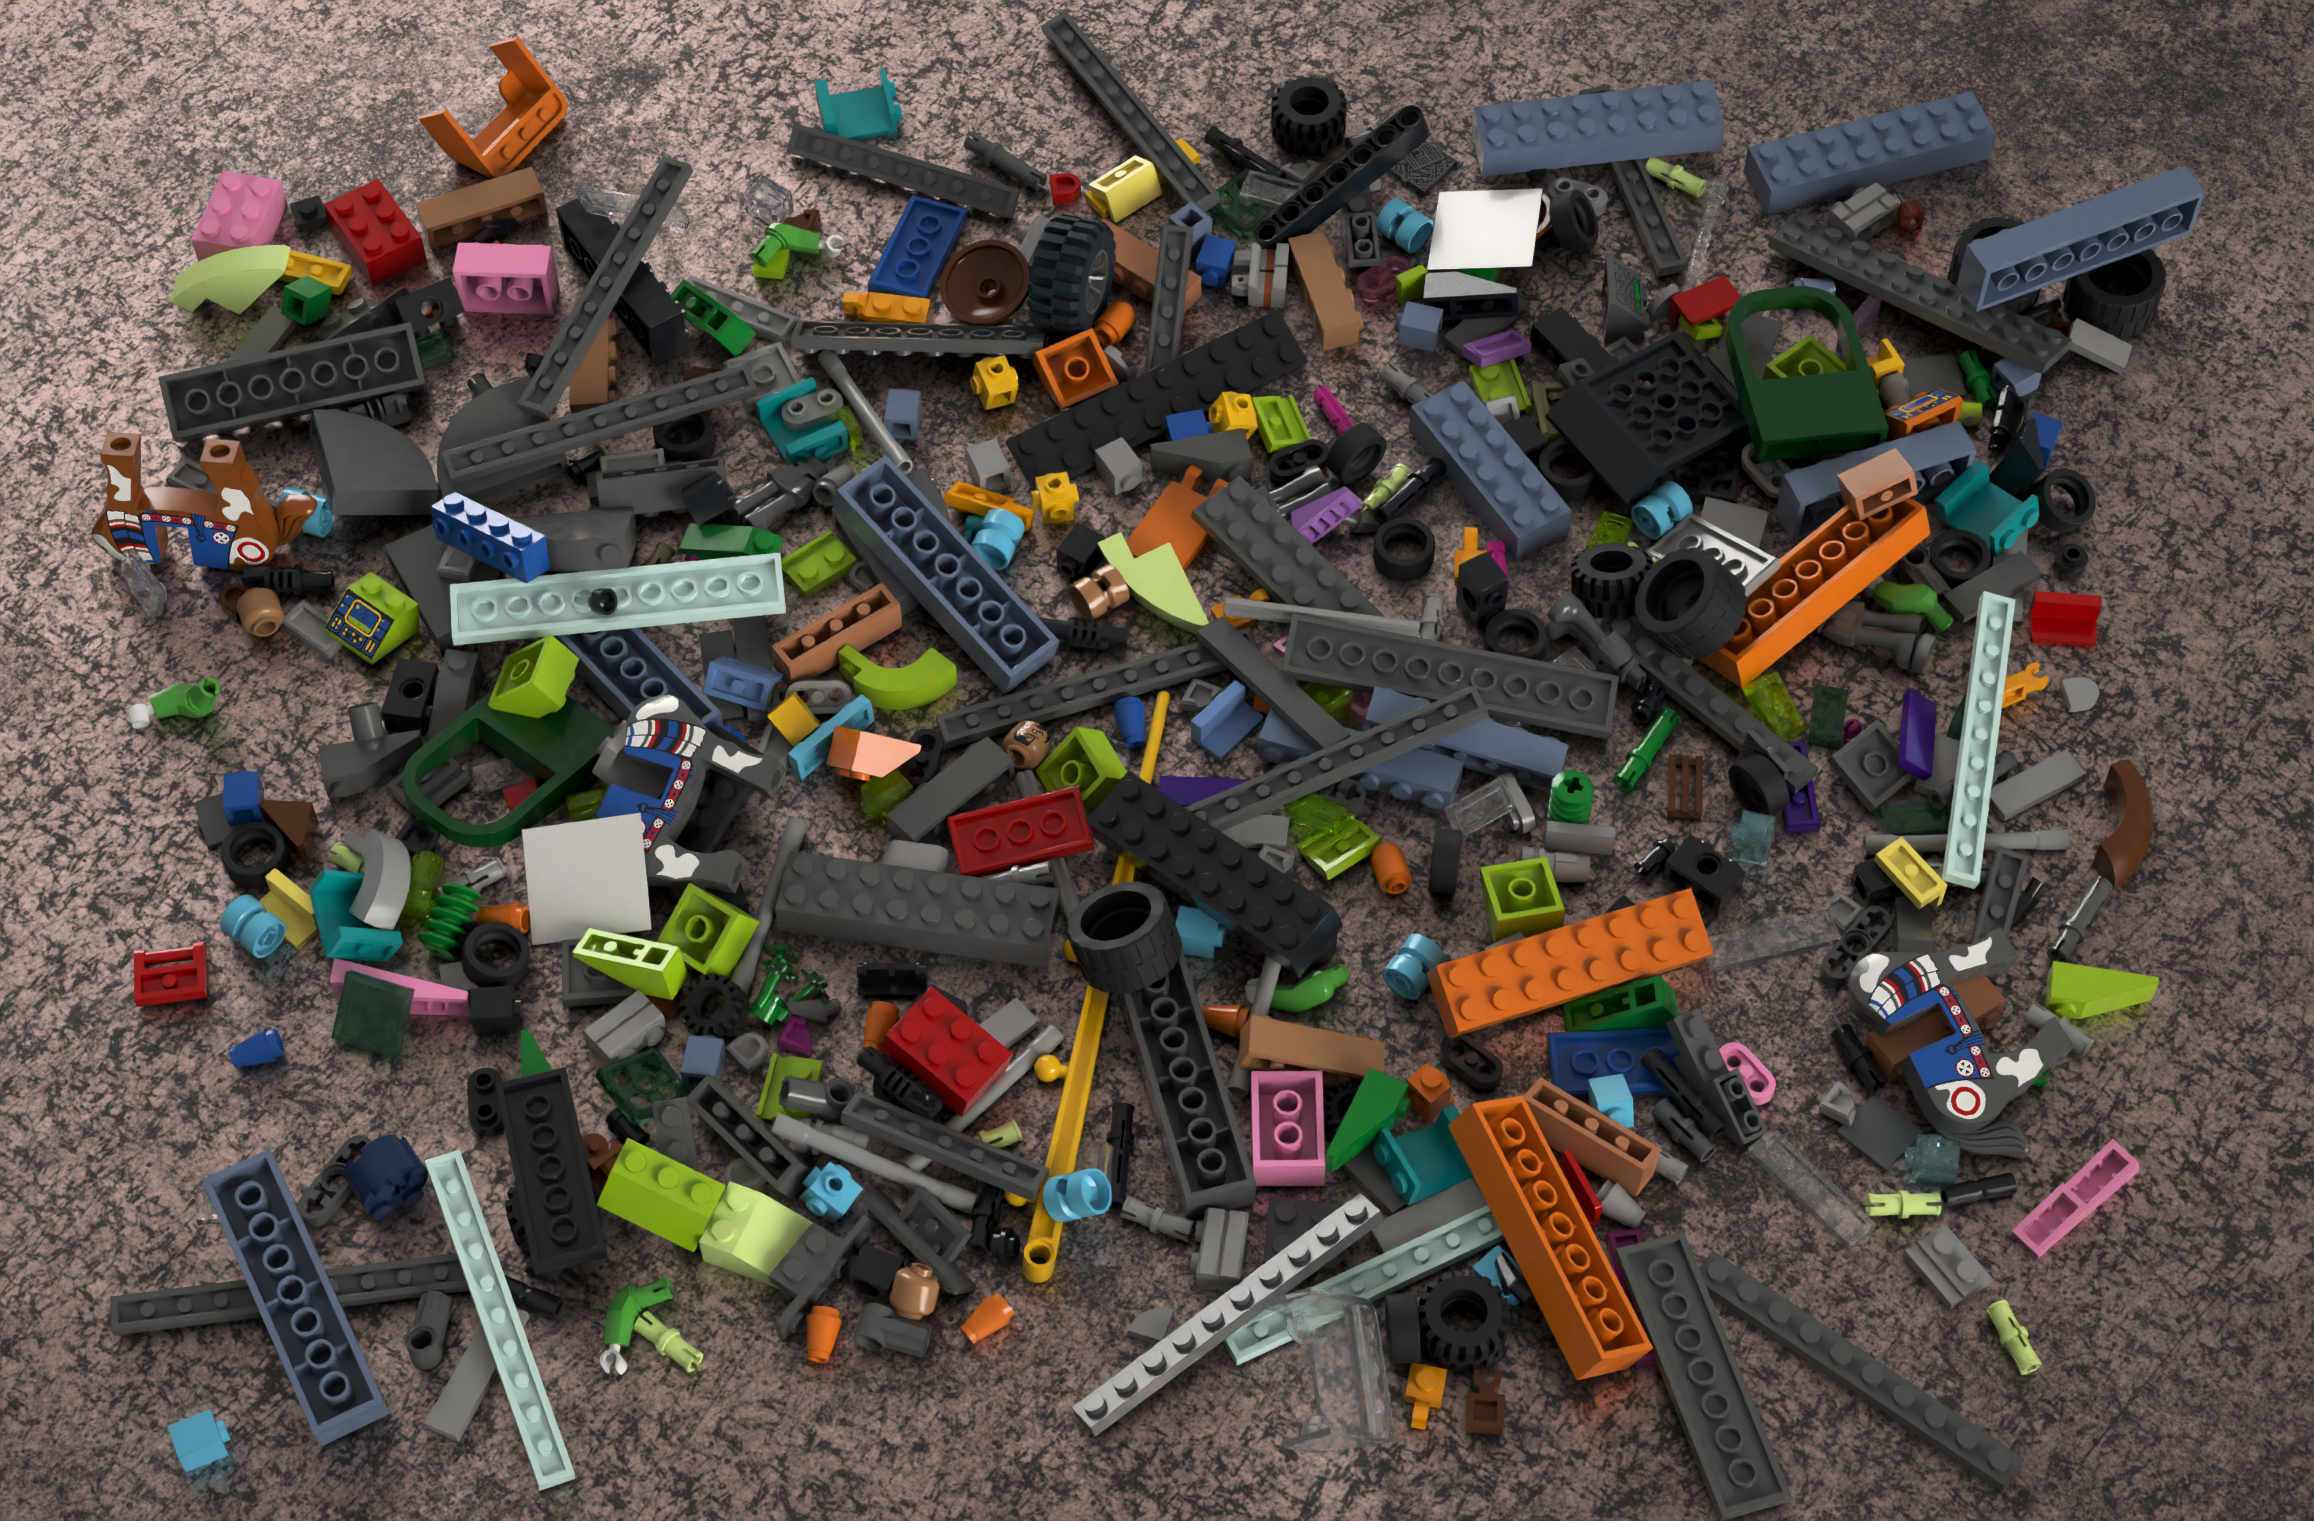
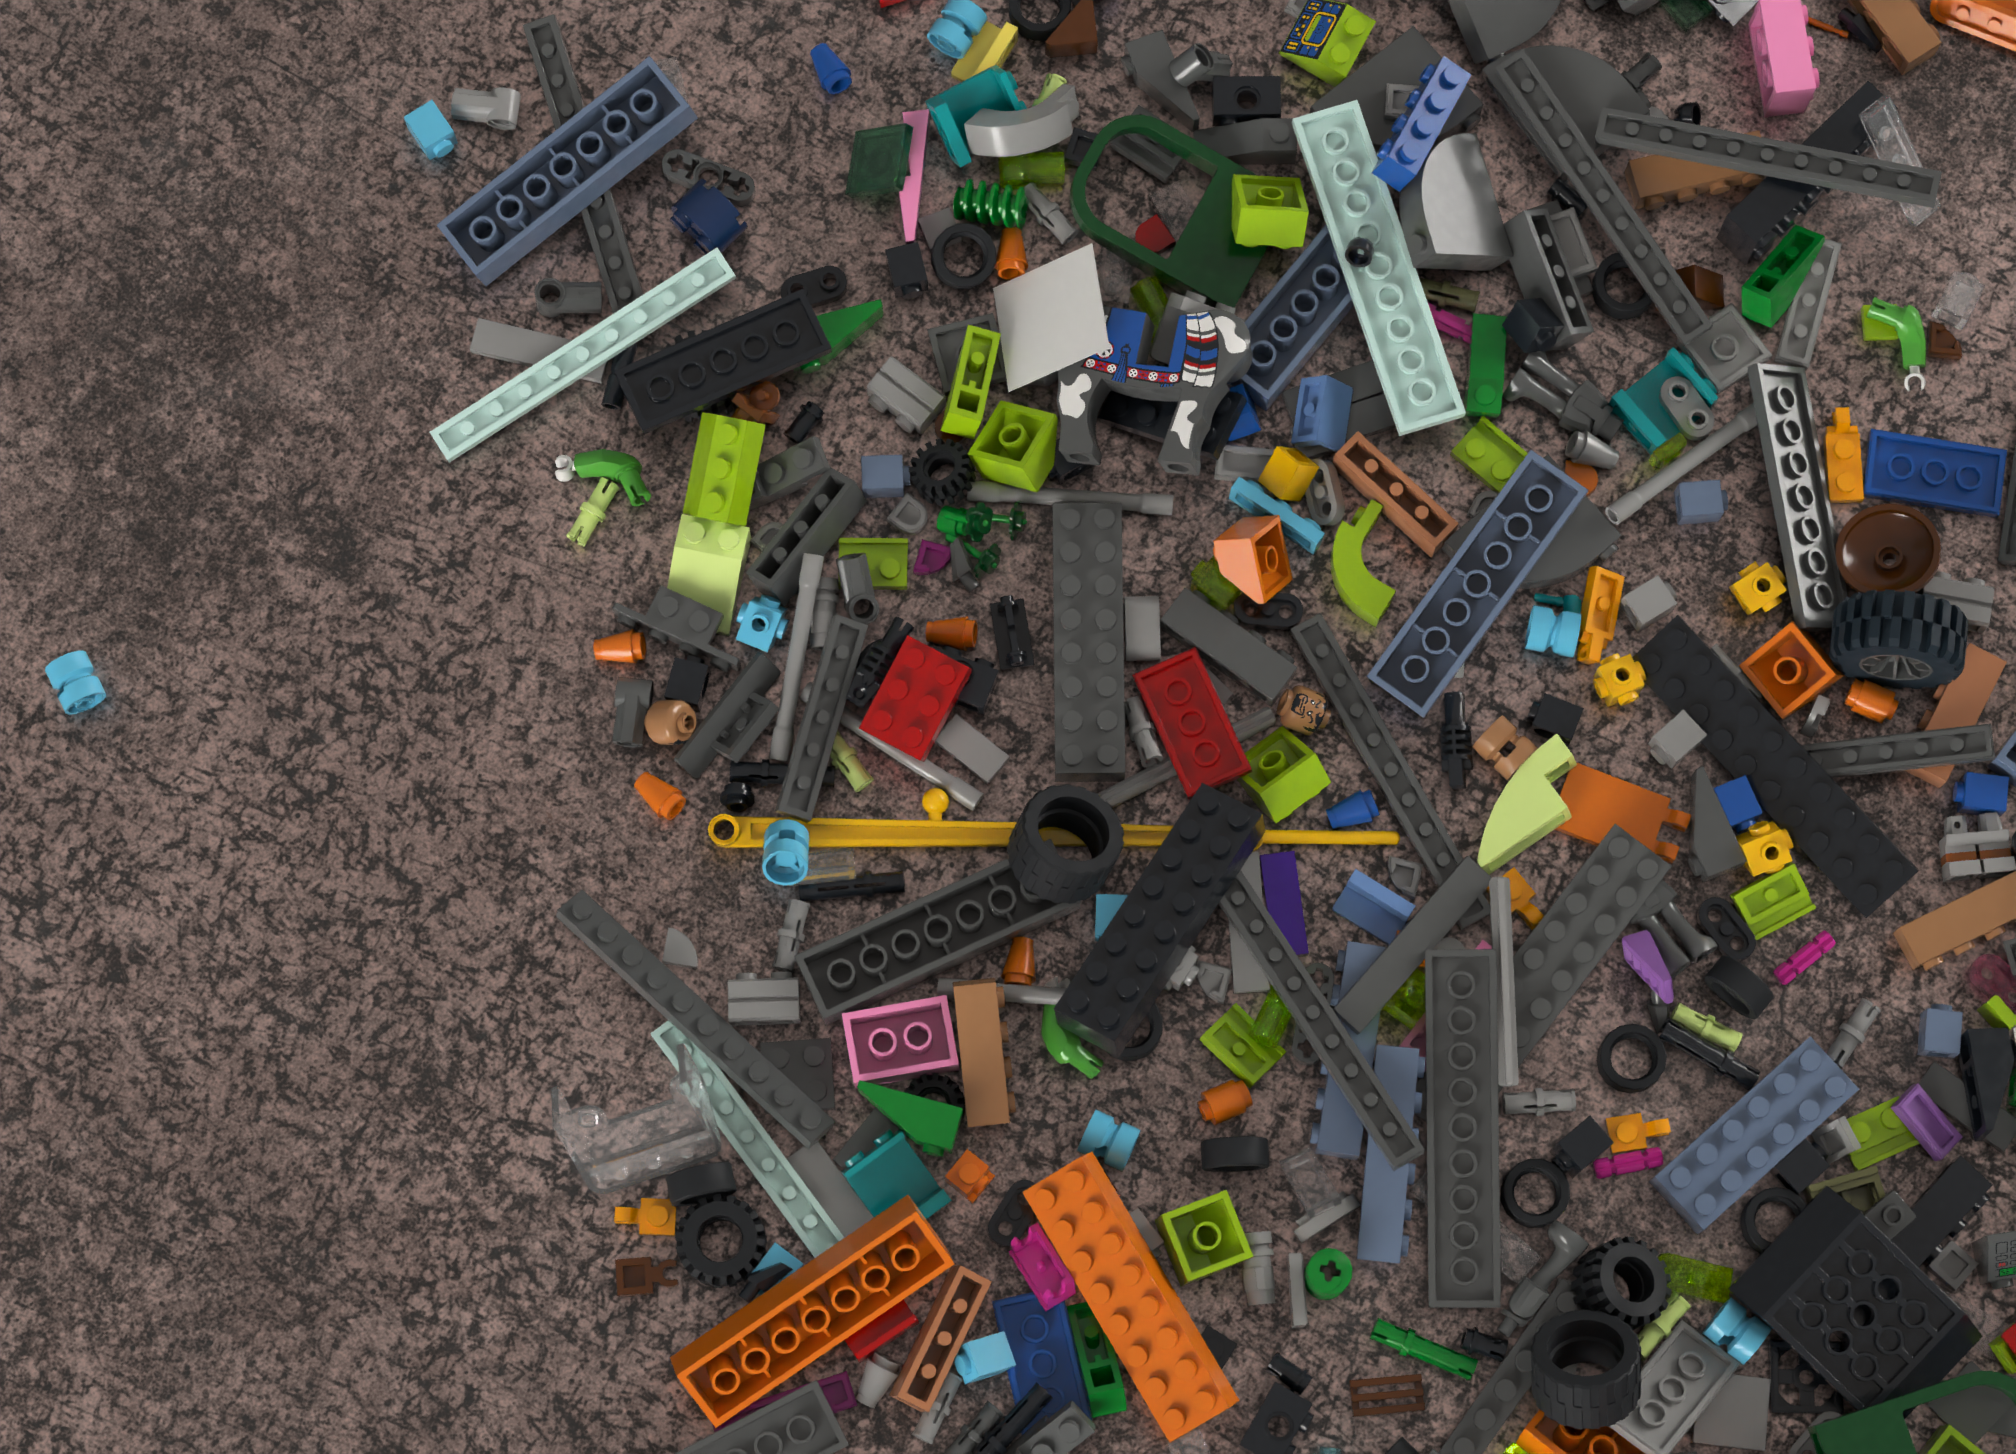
camera: 80 degrees right, 20 degrees up
clear green piece [595,1047,691,1127] -> none
none -> light grey piece [451,87,521,130]
none -> dark pink hinge [1009,1223,1076,1311]

